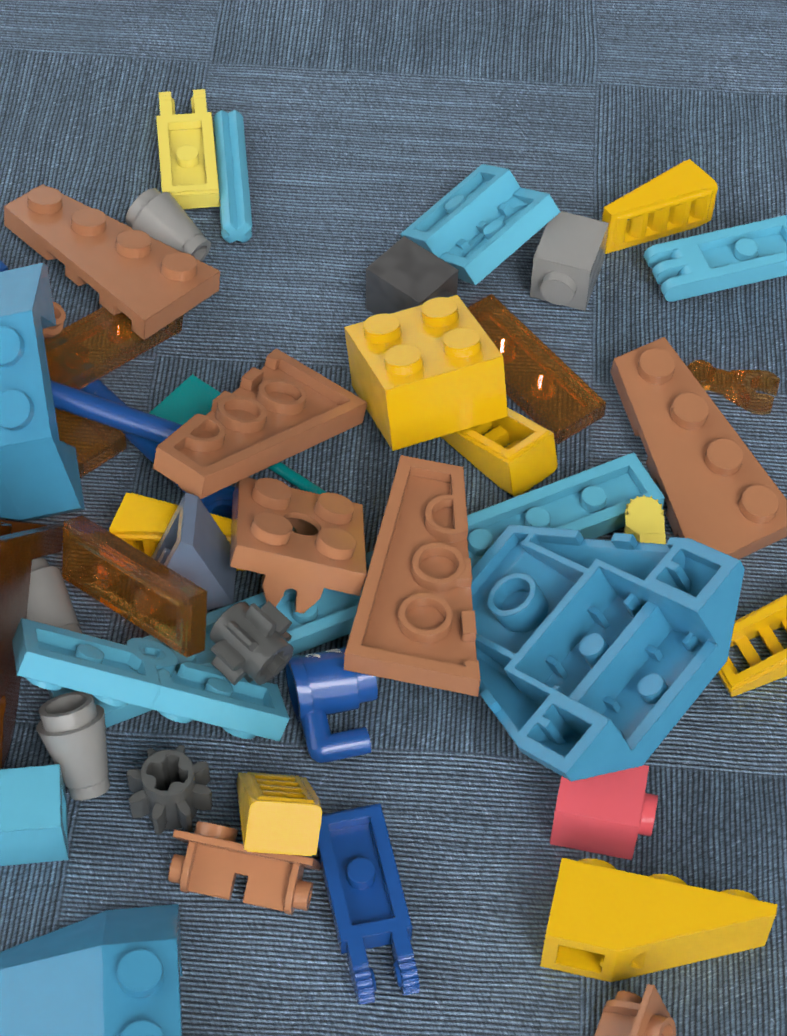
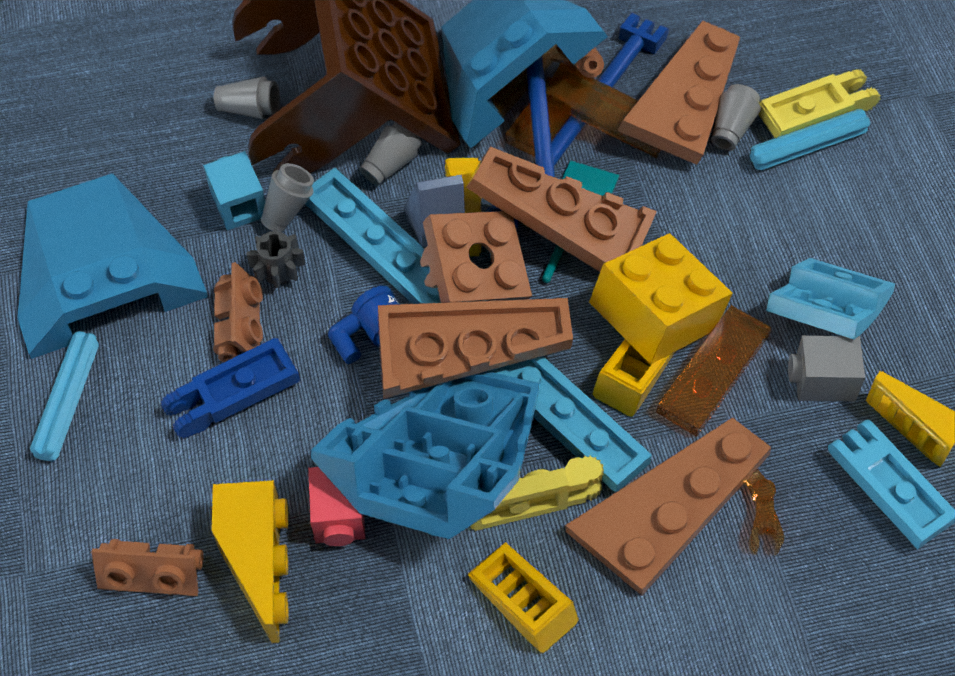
camera: 75 degrees right, 5 degrees up
medium azure hinge [12,618,290,741] -> none
clear orange tile [62,515,208,658] -> none
dark grey gear [210,601,294,685] -> none
yellow slope [236,772,322,856] -> none
flat silver brick [366,236,459,315] -> none

